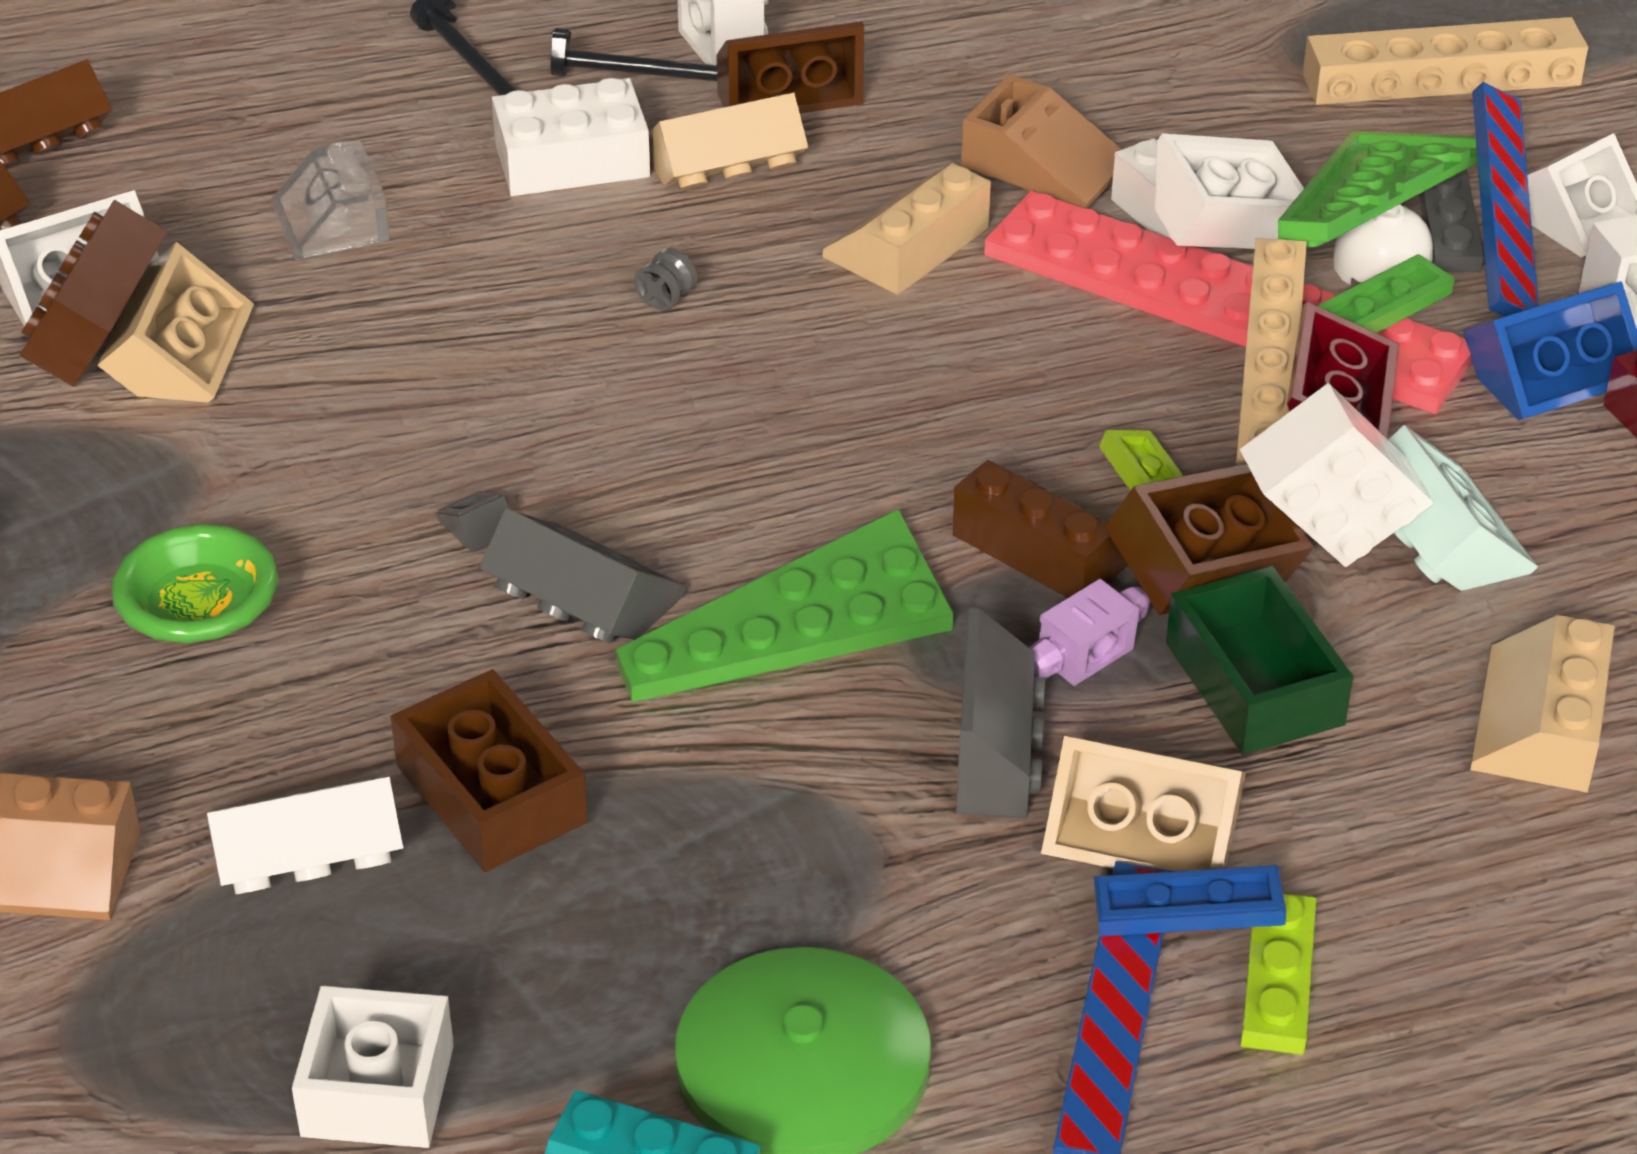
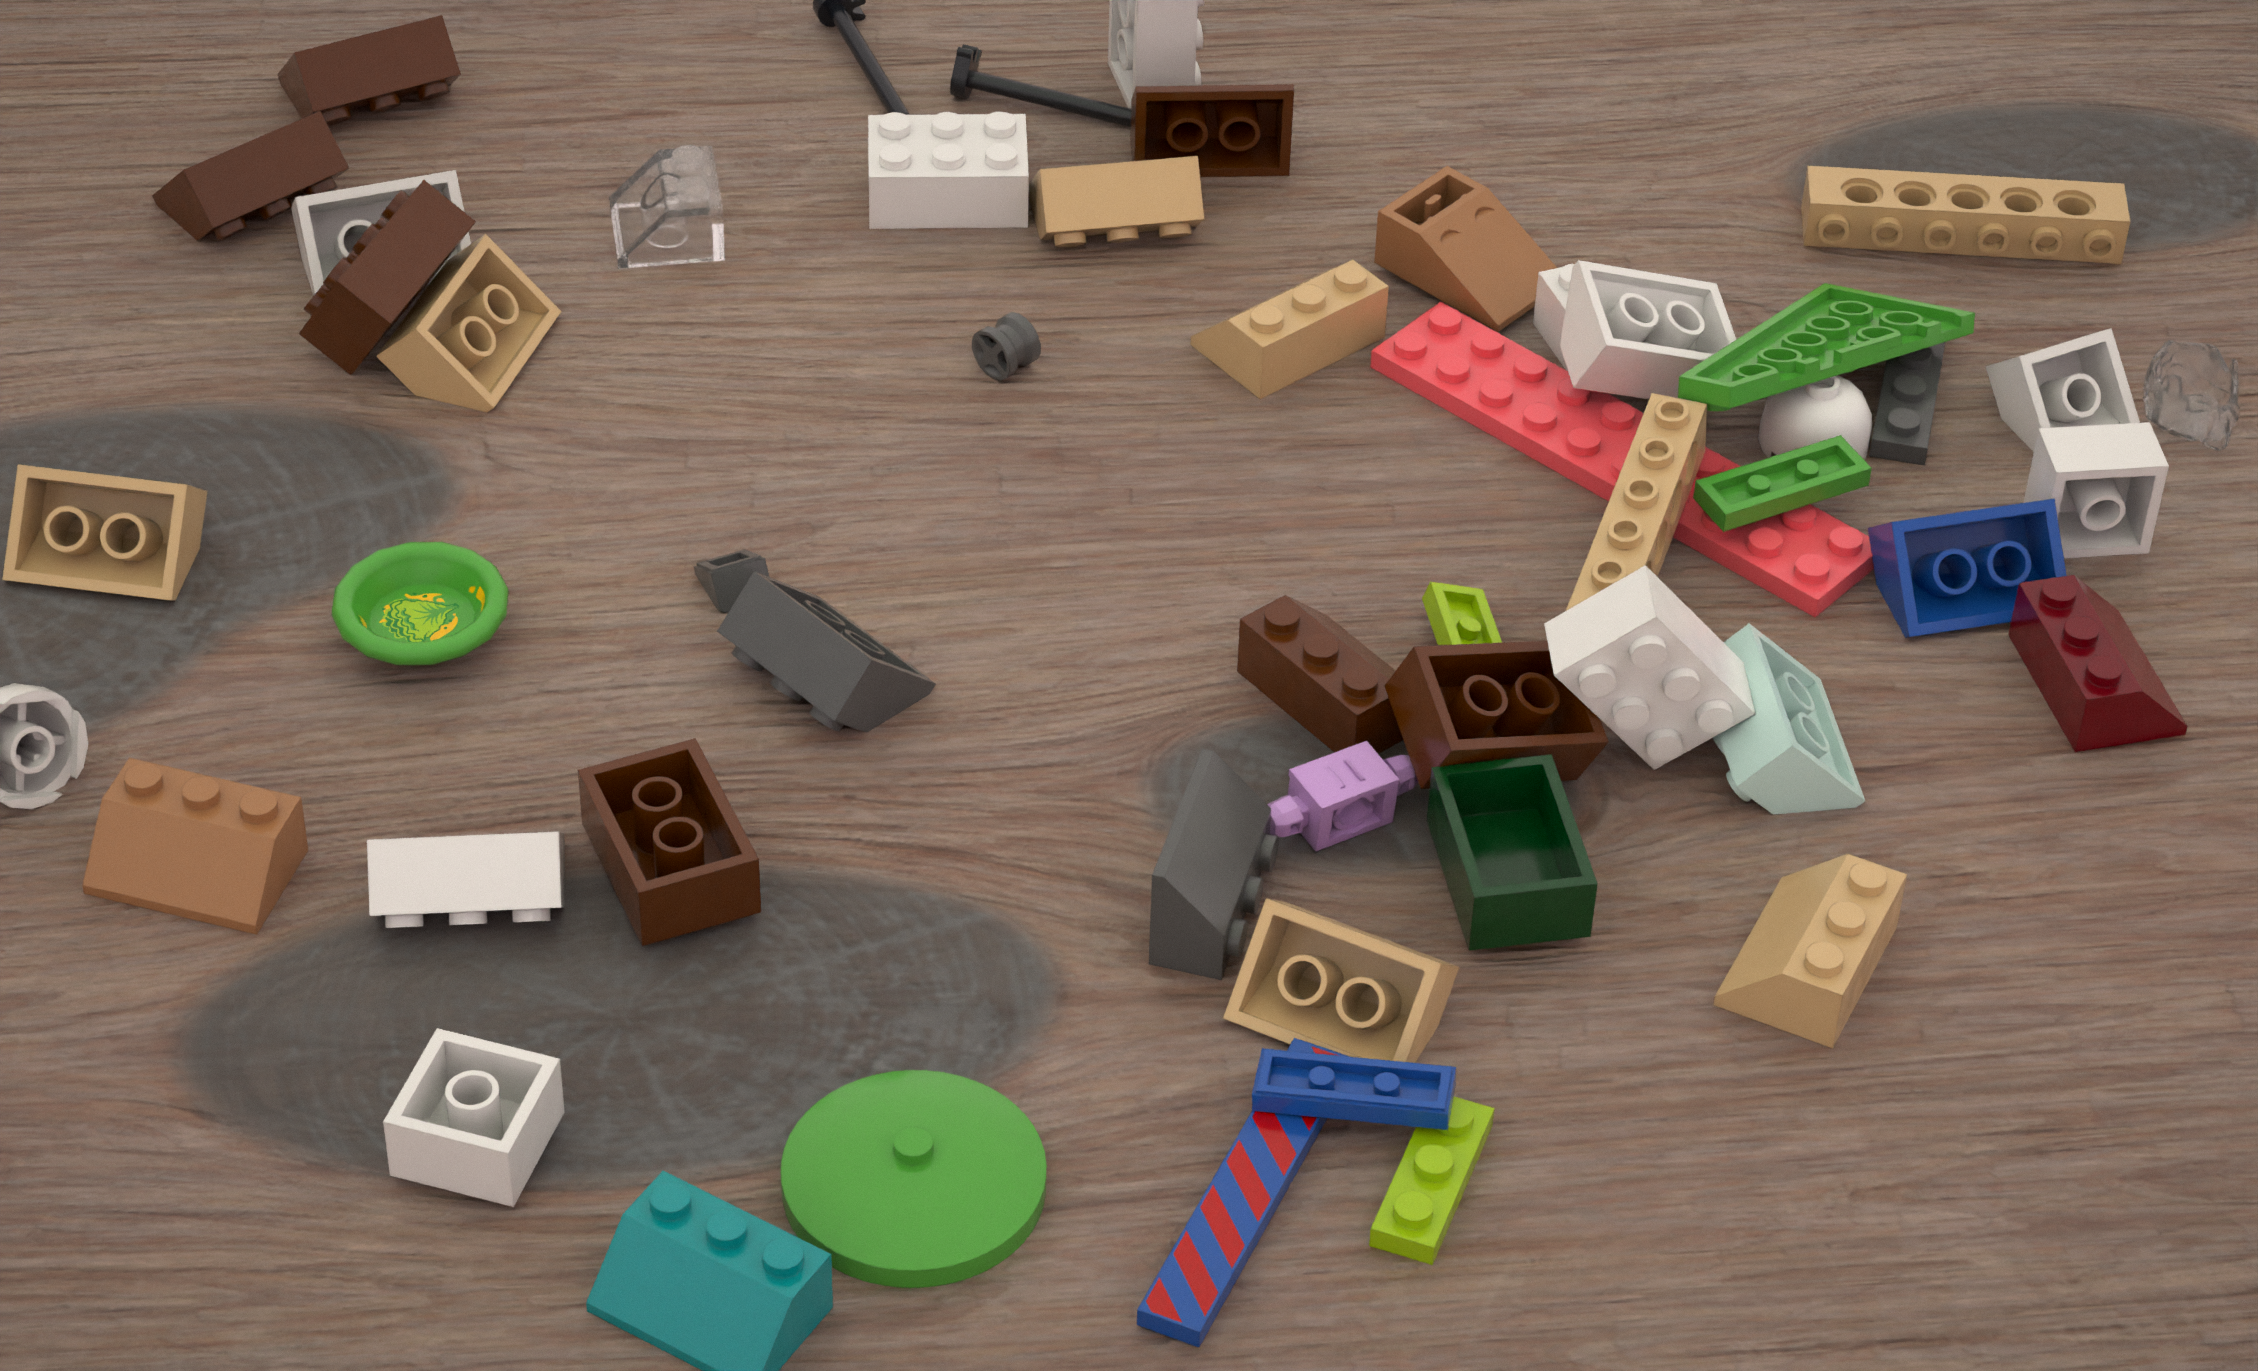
camera: 10 degrees right, 0 degrees up
bright green wing [616,509,953,703] -> none
dark red slope [1287,302,1399,440] -> none
blue tile [1472,82,1539,316] -> none

